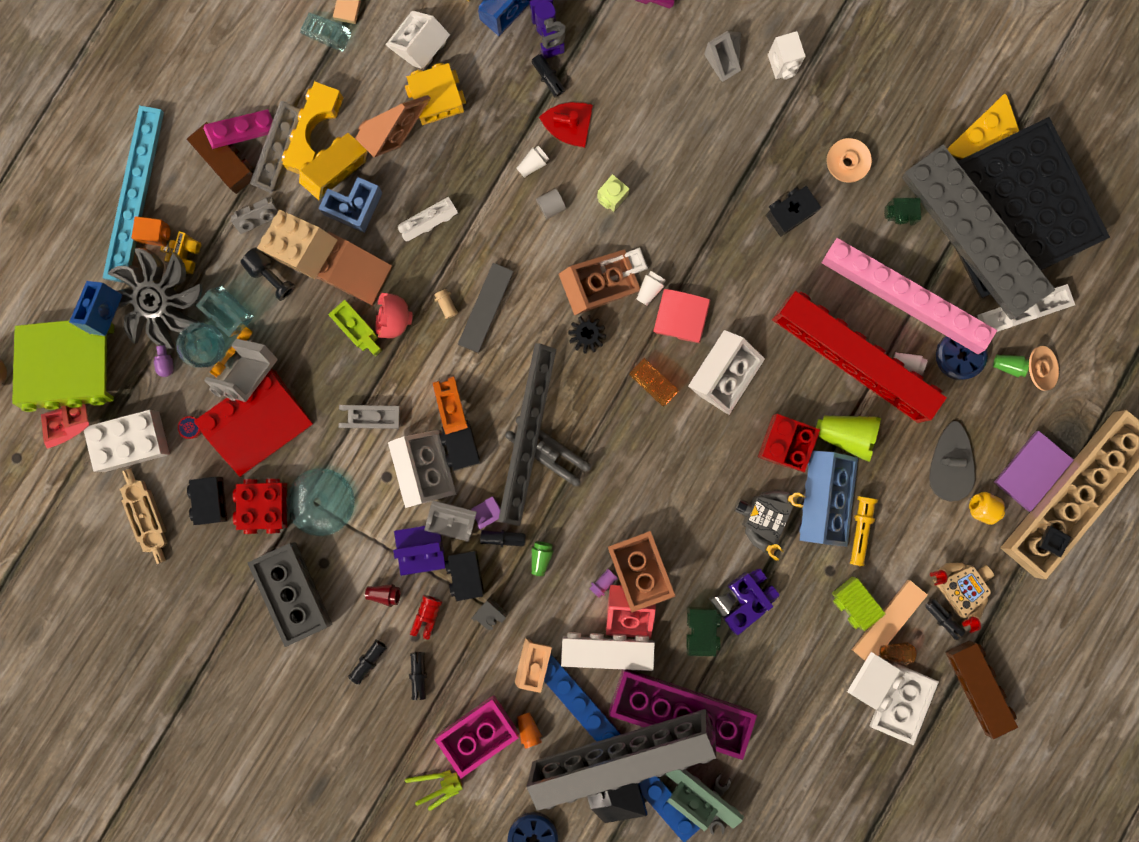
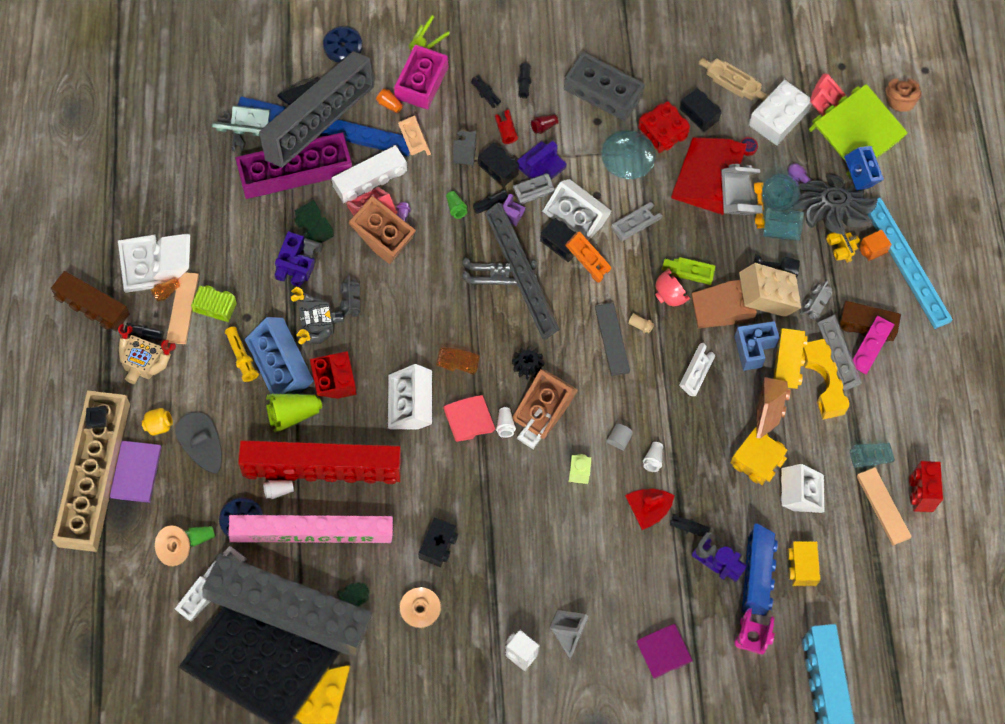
camera: 145 degrees right, 20 degrees down
none -> dark grey hinge [340,276,360,318]

